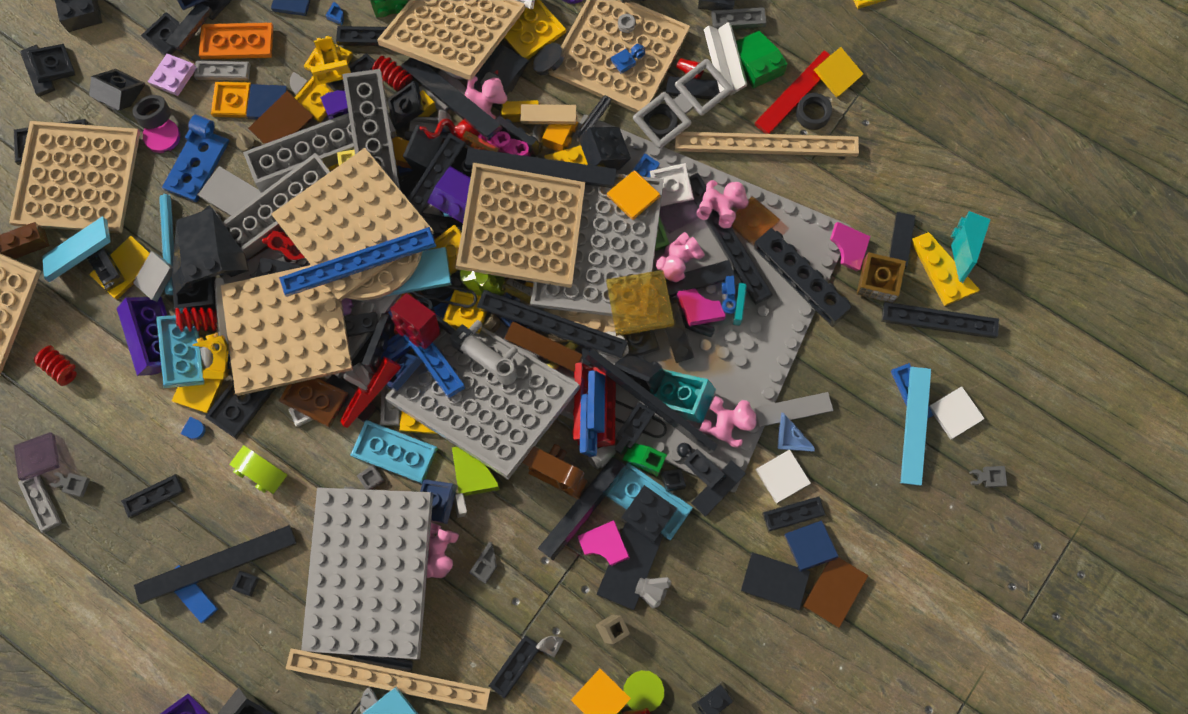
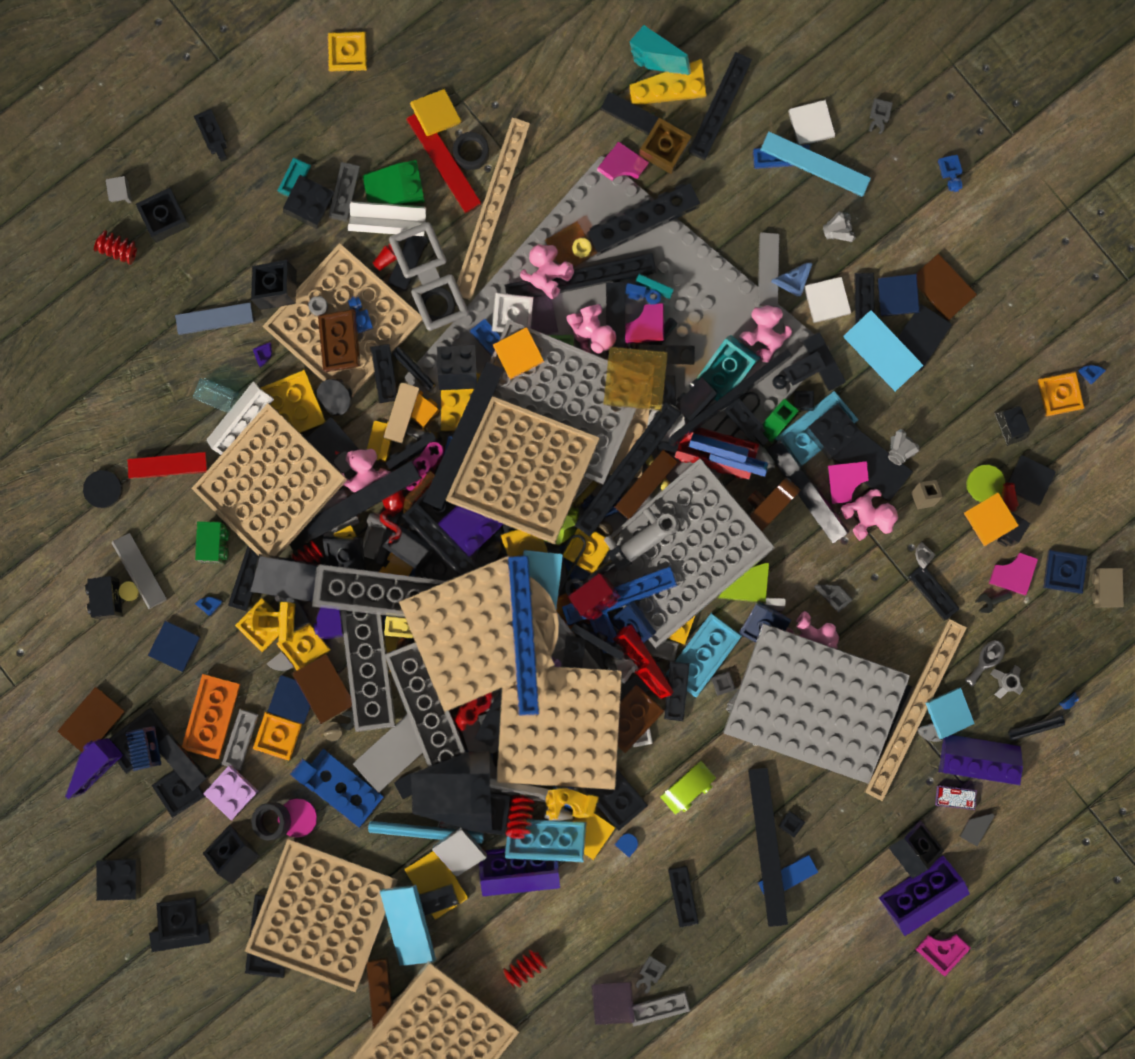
camera: 80 degrees left, 10 degrees up
none -> black tile [250,554,334,602]
none -> reddish brown tile [318,309,361,372]
none -> black tile [370,344,397,403]
none -> light yellow tile [572,238,591,258]
none -> black tile [664,661,690,721]
none -> light grey rock [823,212,855,242]
none -> bright pink animal [840,489,898,541]
none -> medium azure tile [843,310,923,391]
none -> blue plate [938,155,962,192]

